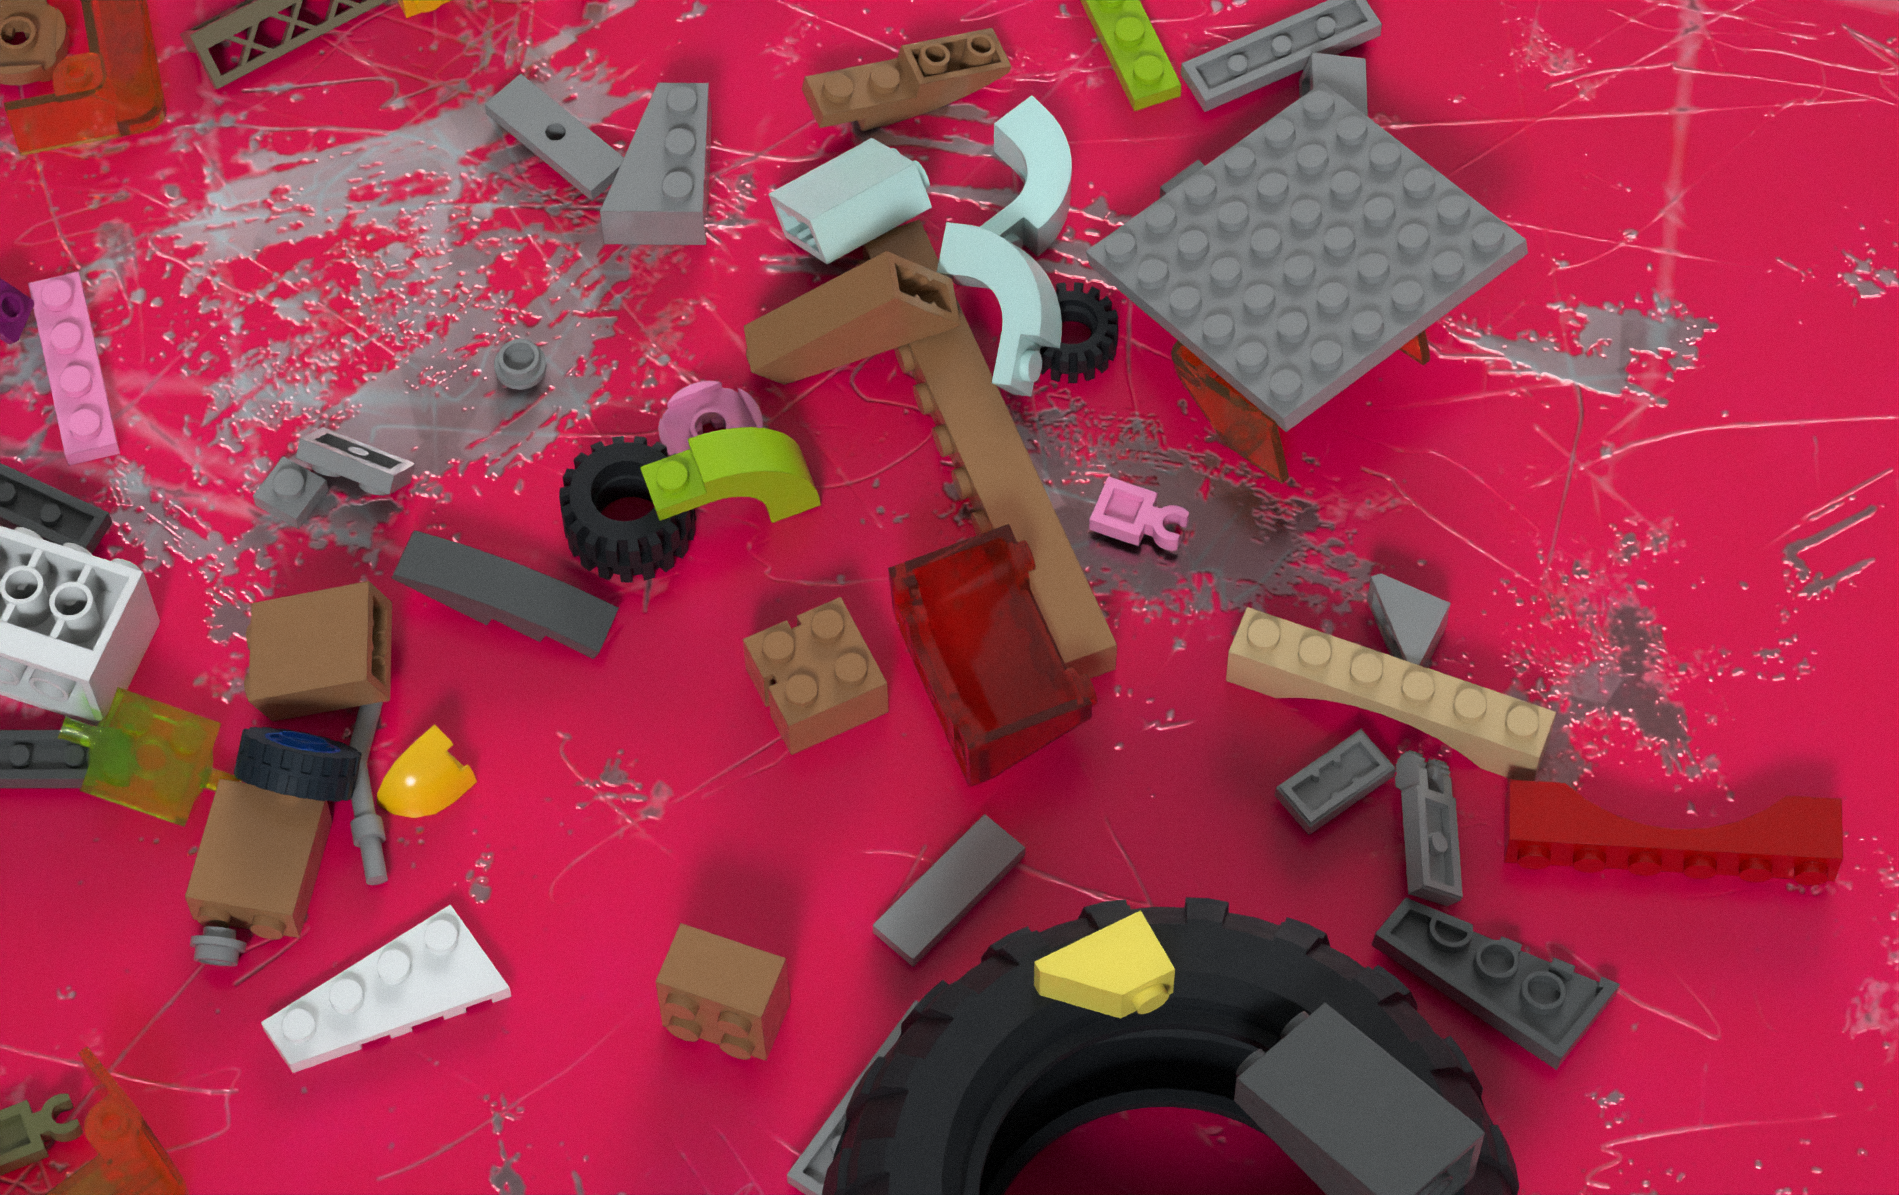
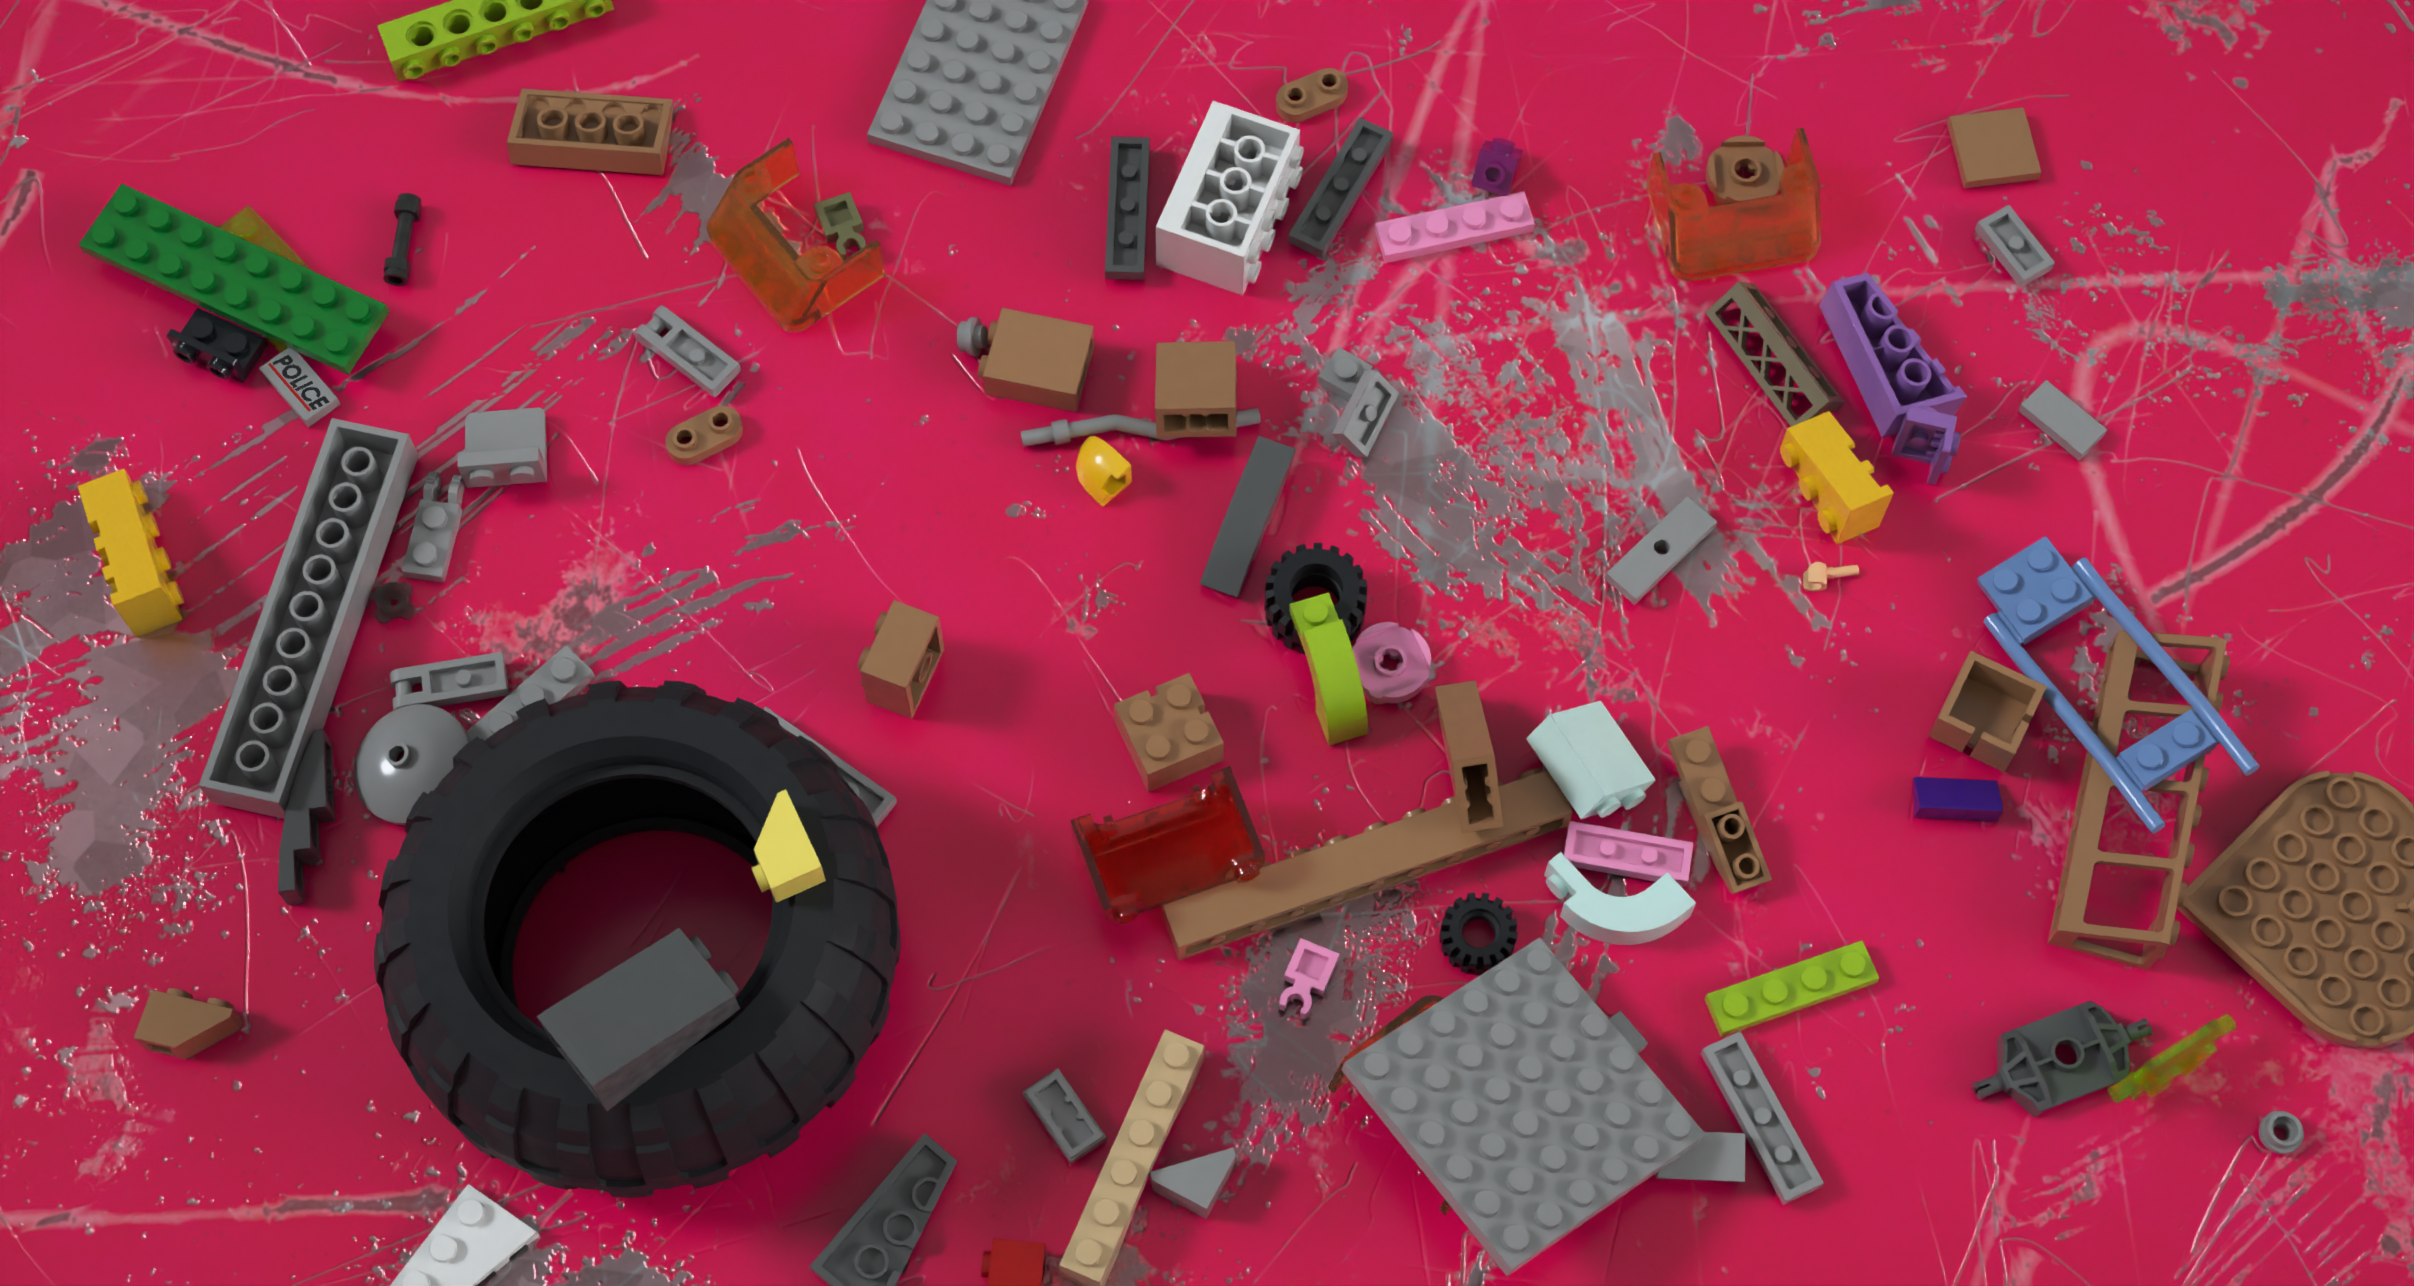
camera: 90 degrees right, 5 degrees up
clear neon green plate [58,687,242,827] -> none
black wheel [234,727,362,802] -> none
white wing [261,905,512,1073] -> none
light grey plate [494,339,547,390] -> none
light grey wedge [600,83,712,245] -> none
light grey tile [872,814,1025,967] -> none
light aqua arch [937,222,1062,397] -> none
light grey hinge [1395,750,1463,906] -> none
none -> bright pink plate [1563,821,1694,887]

